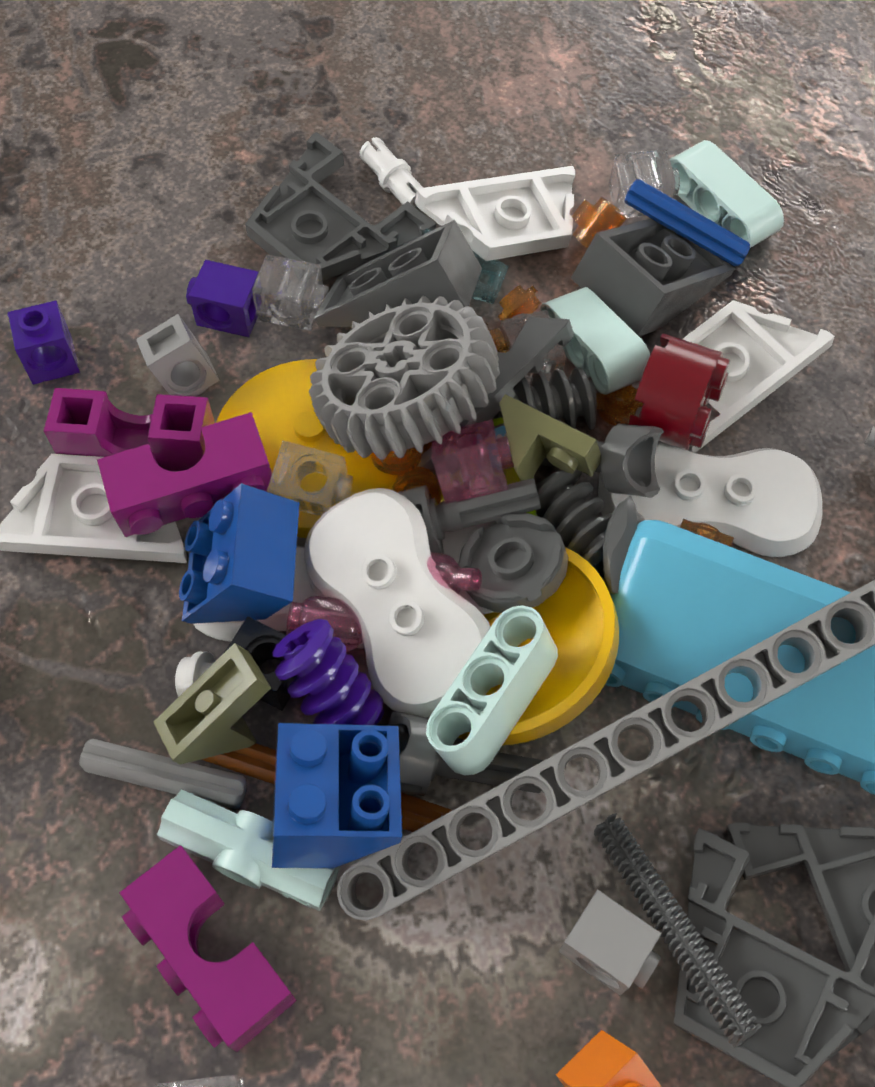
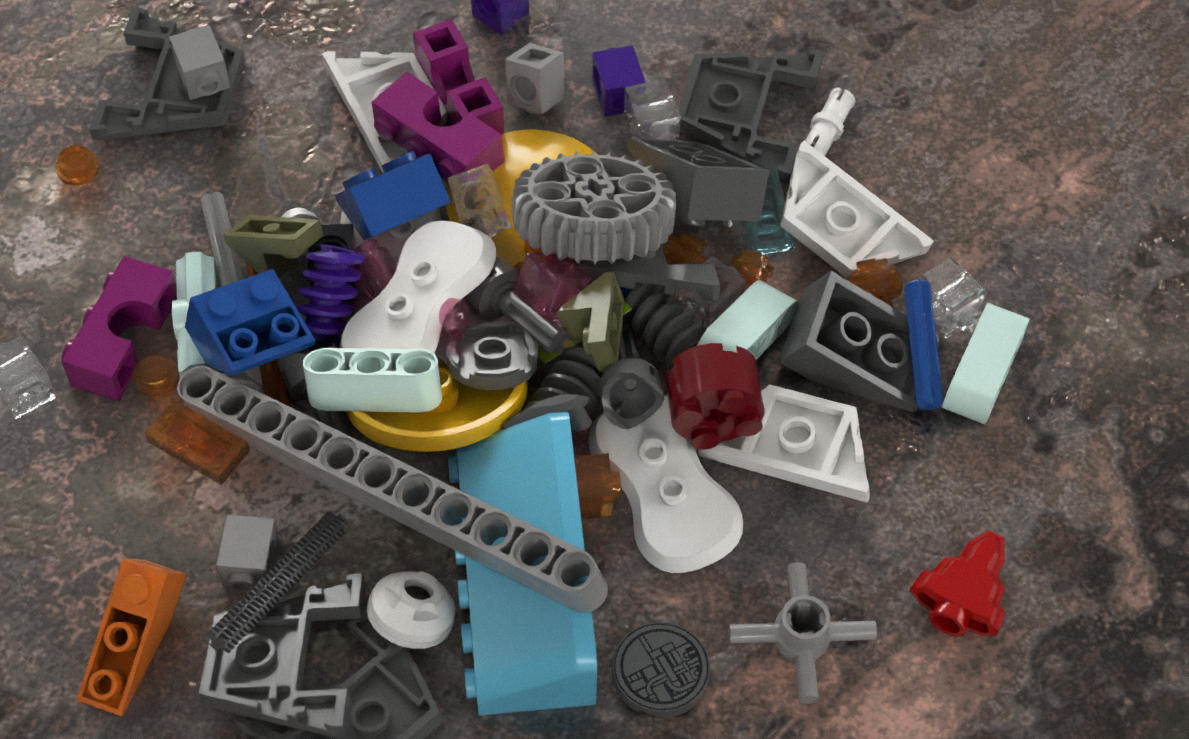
camera: 60 degrees right, 5 degrees down
none -> clear orange plate [133,355,179,399]
none -> clear orange plate [145,399,250,485]
none -> white piece [367,571,456,649]

